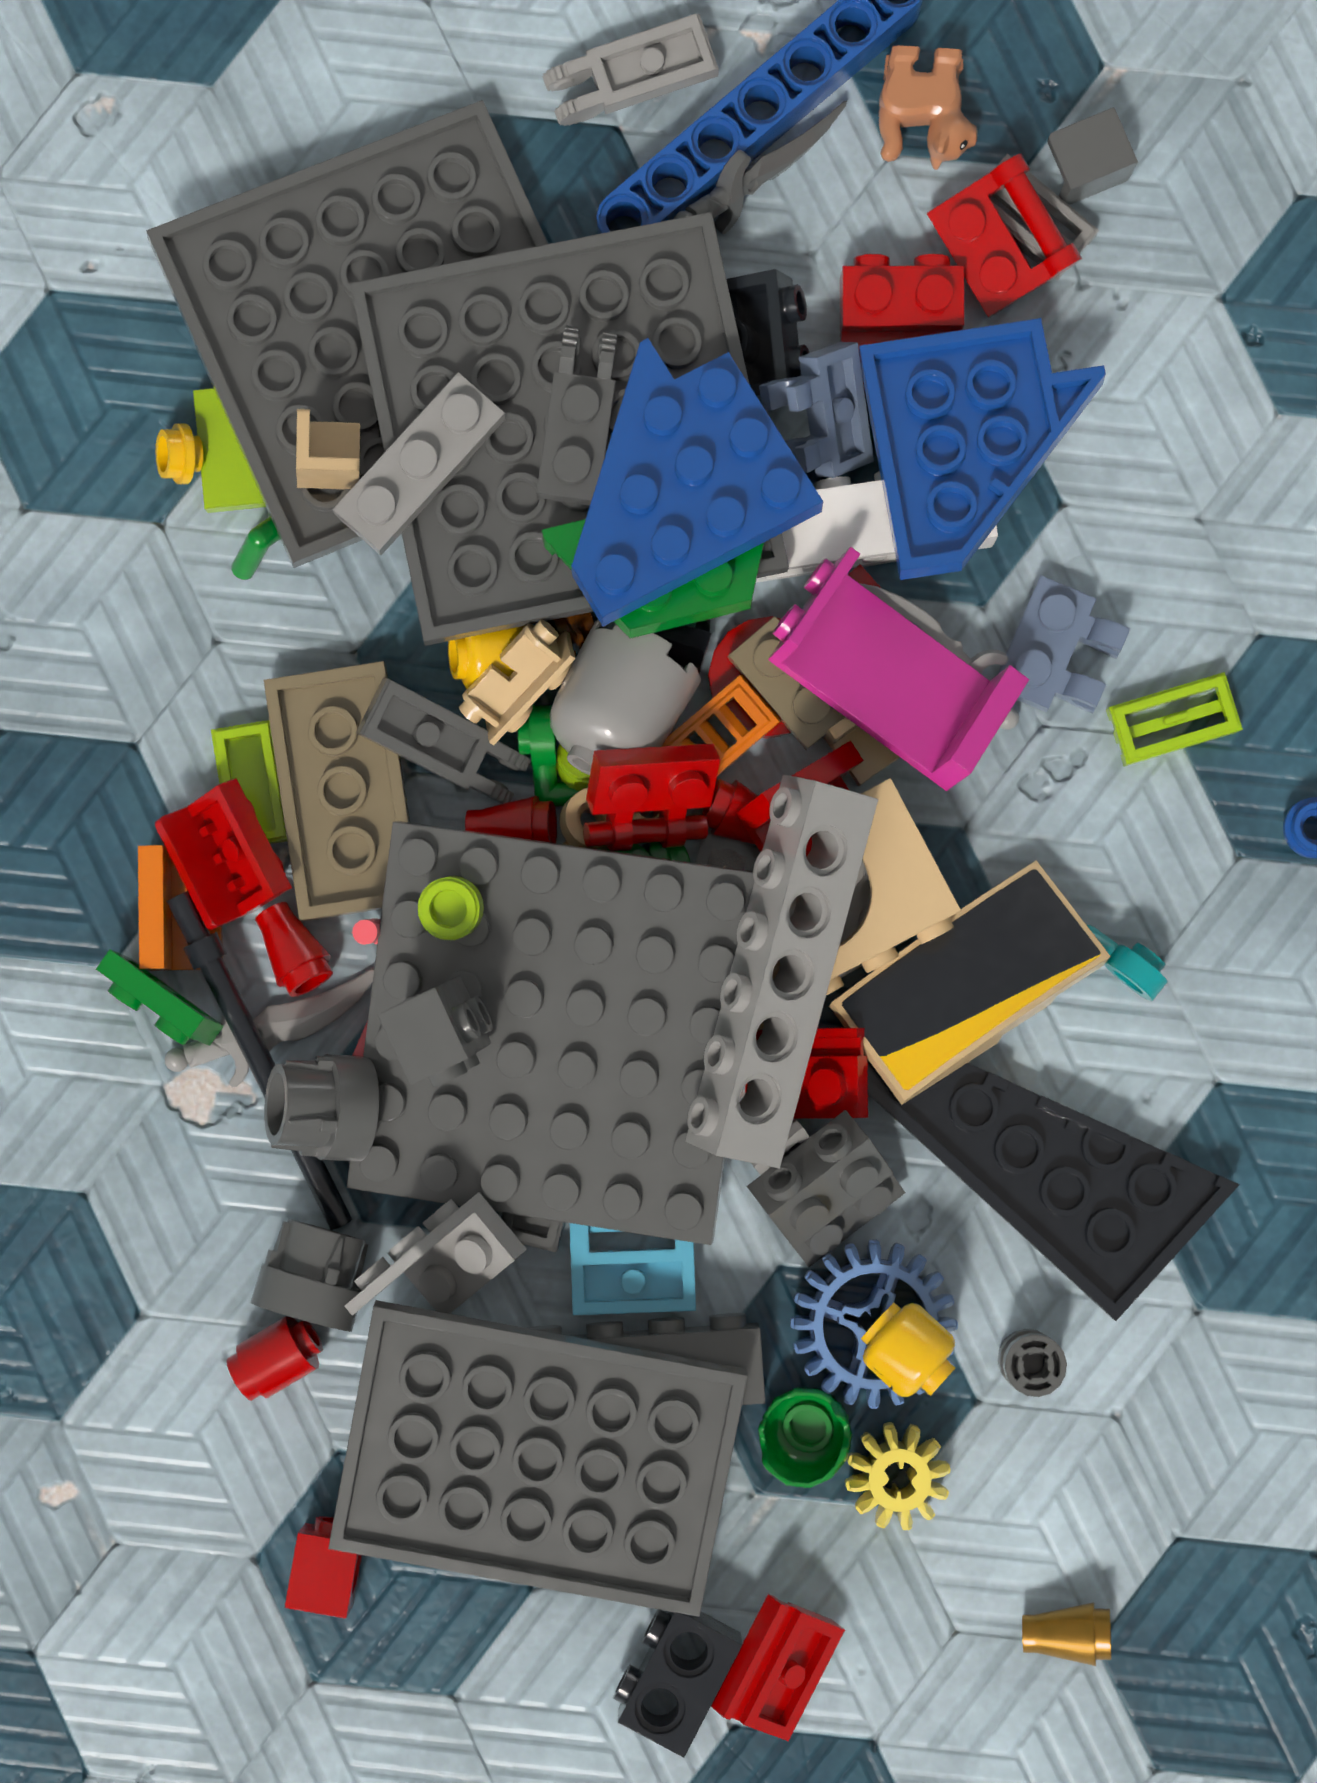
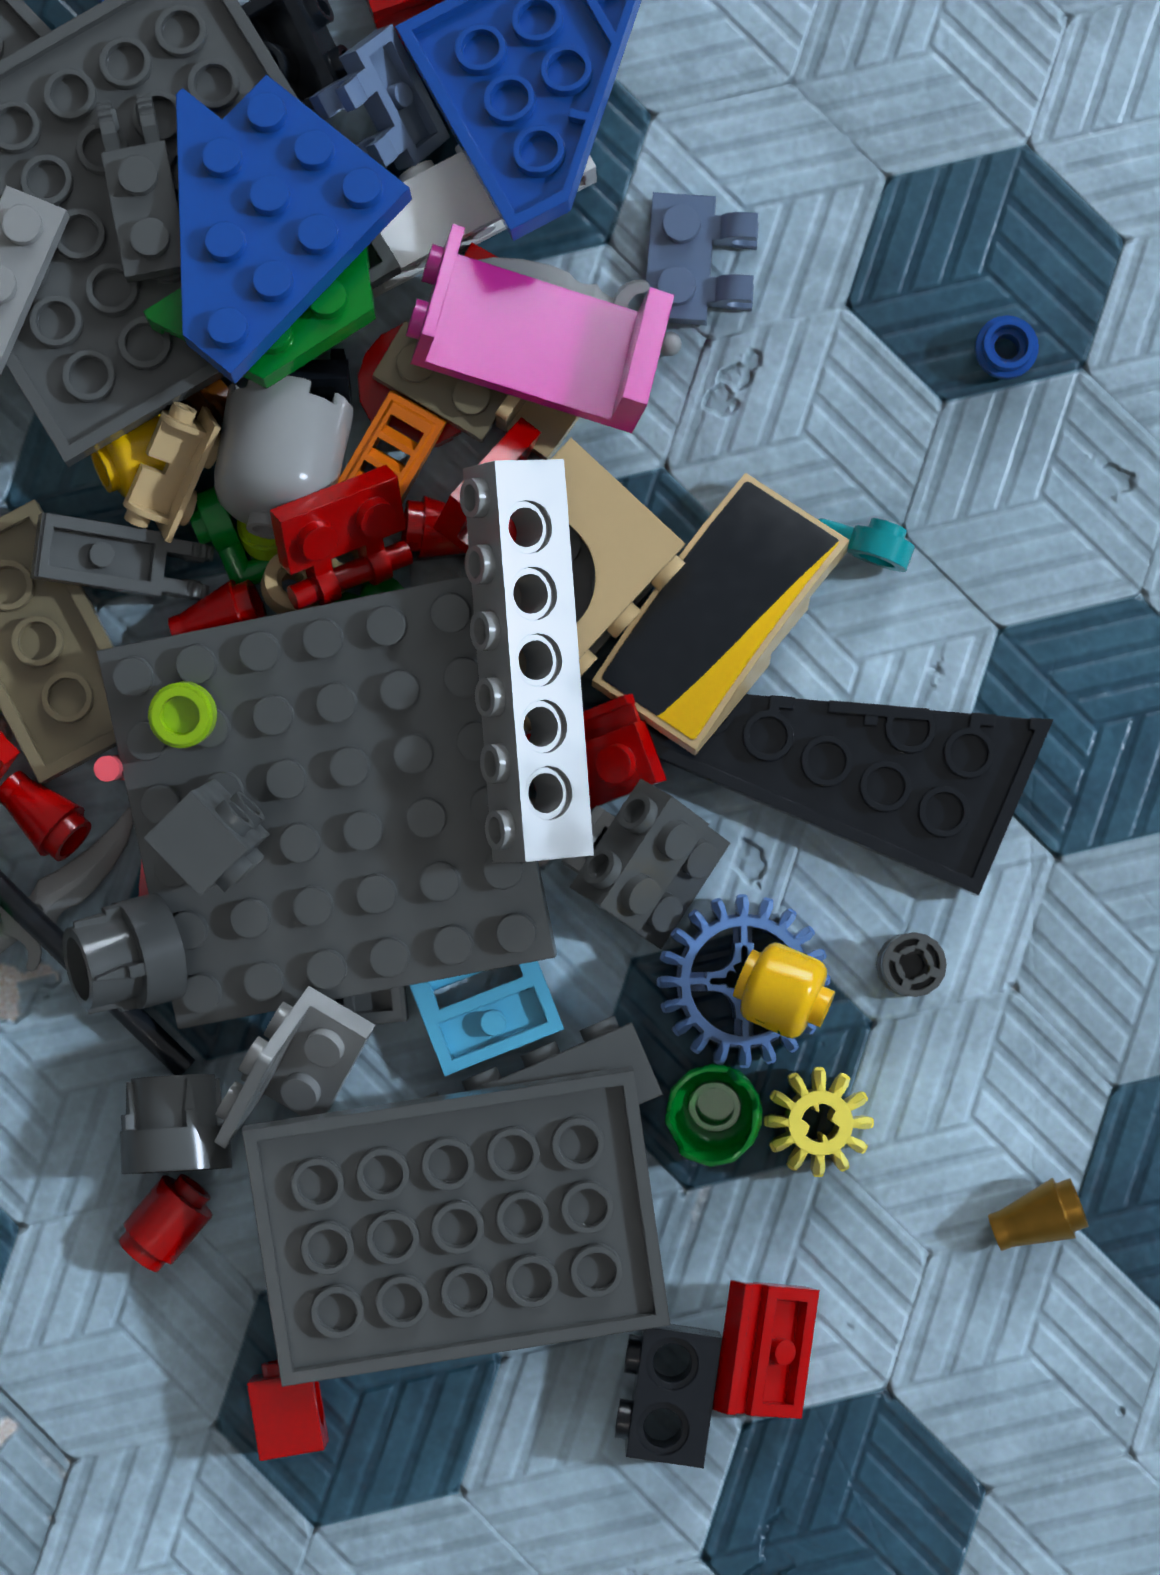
camera: 25 degrees left, 0 degrees up
lime tile [1106,672,1243,767] -> none

